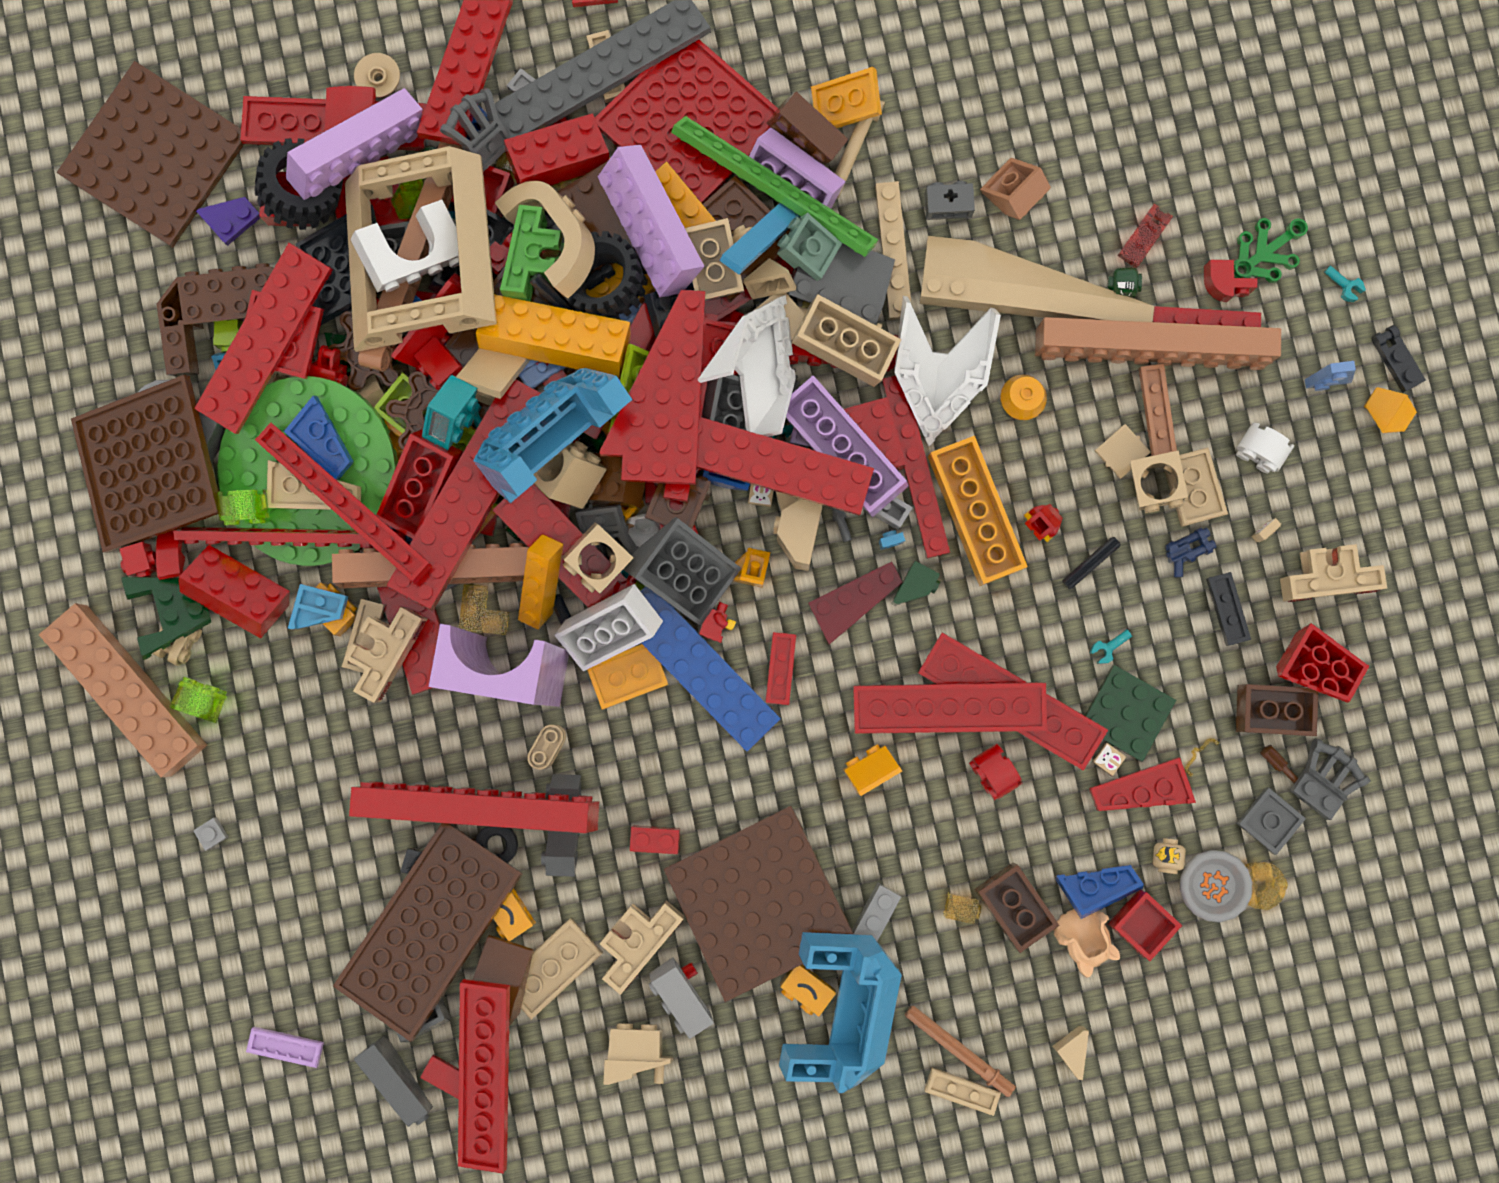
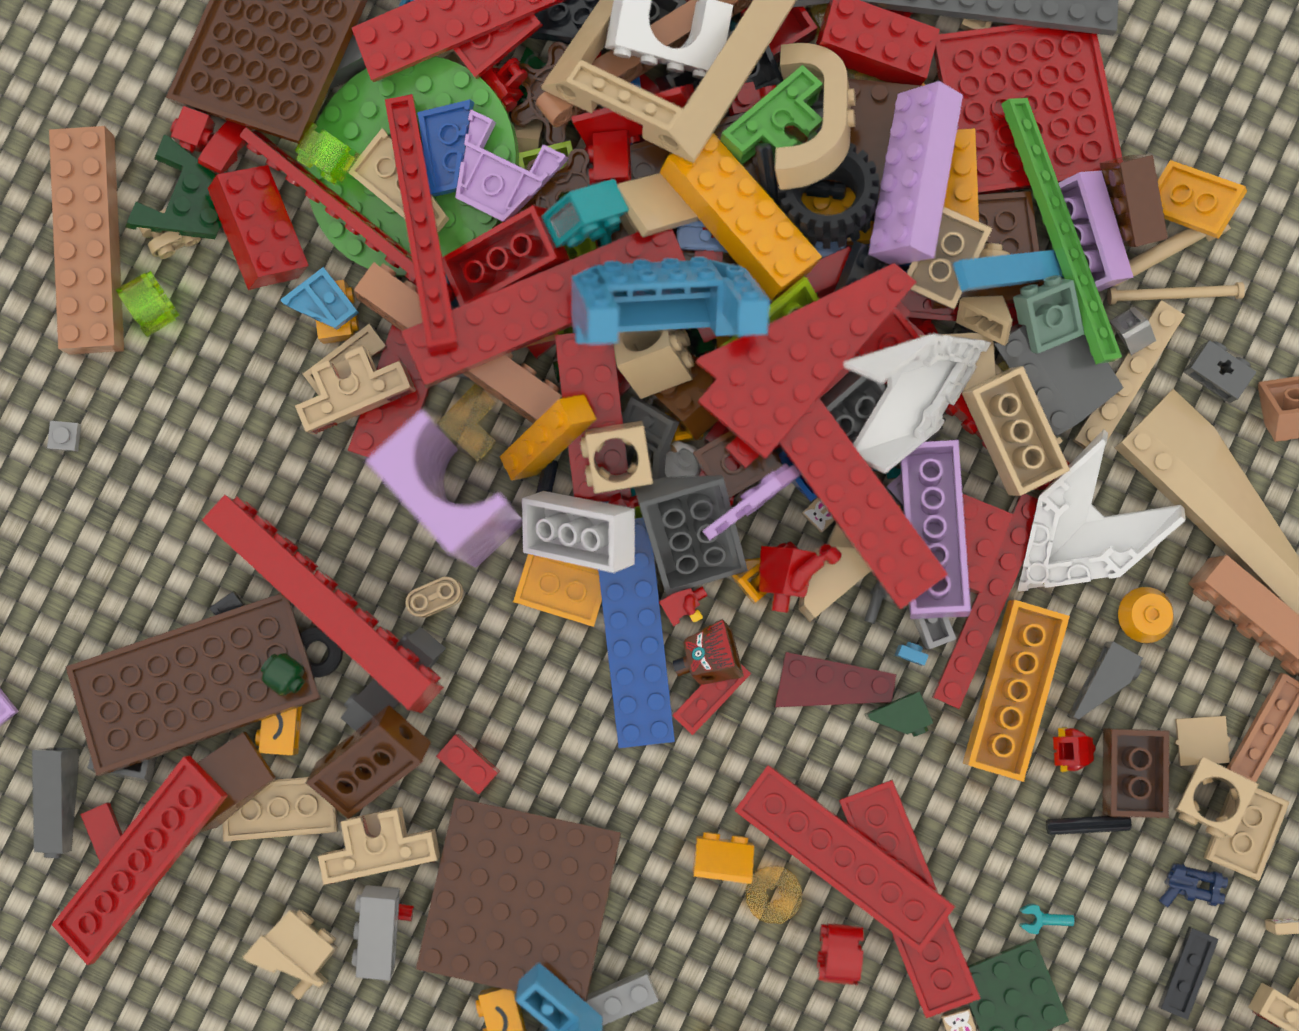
camera: 40 degrees right, 0 degrees up
none -> dark green head [261,653,305,696]
none -> reddish brown brick [306,705,431,819]
none -> lavender wing [455,110,568,222]
none -> torso [673,619,744,685]
none -> lavender wing [703,463,801,540]
none -> clear yellow plate [745,865,802,924]
none -> red torso [759,541,842,613]
none -> dark grey slope [1067,641,1143,720]
none -> reddish brown brick [1102,728,1169,818]
none -> tan bar [1107,282,1245,305]
none -> light grey slope [1110,307,1156,355]

